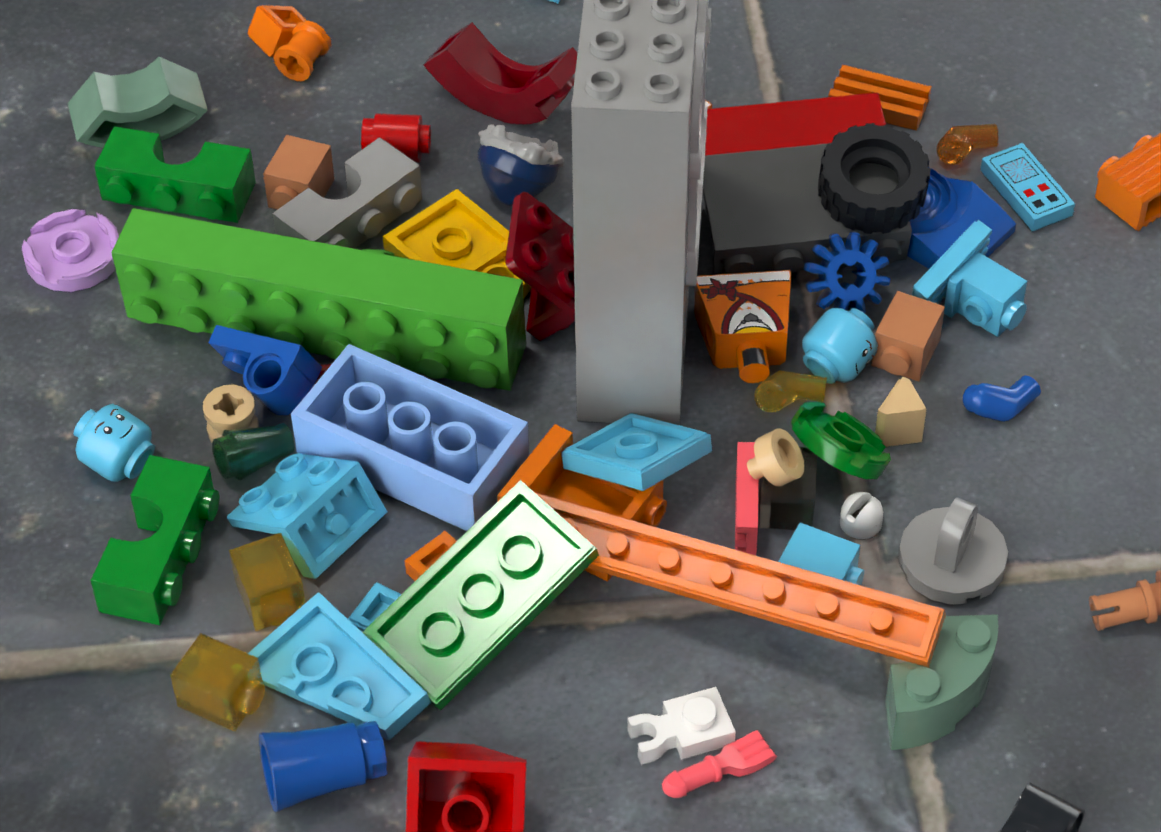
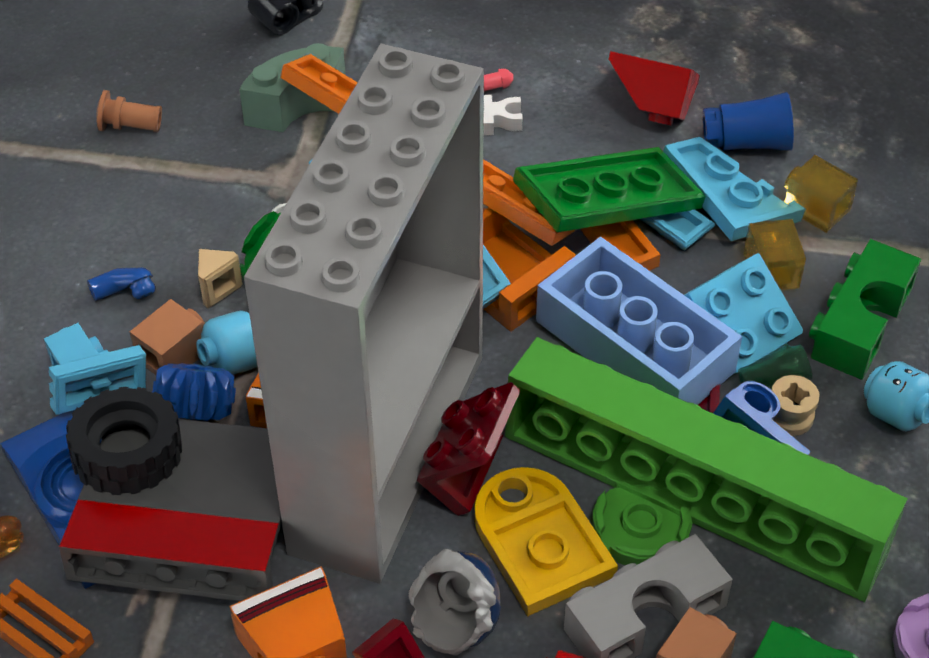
camera: 165 degrees left, 0 degrees up
light grey tile [898,497,1008,605] -> none

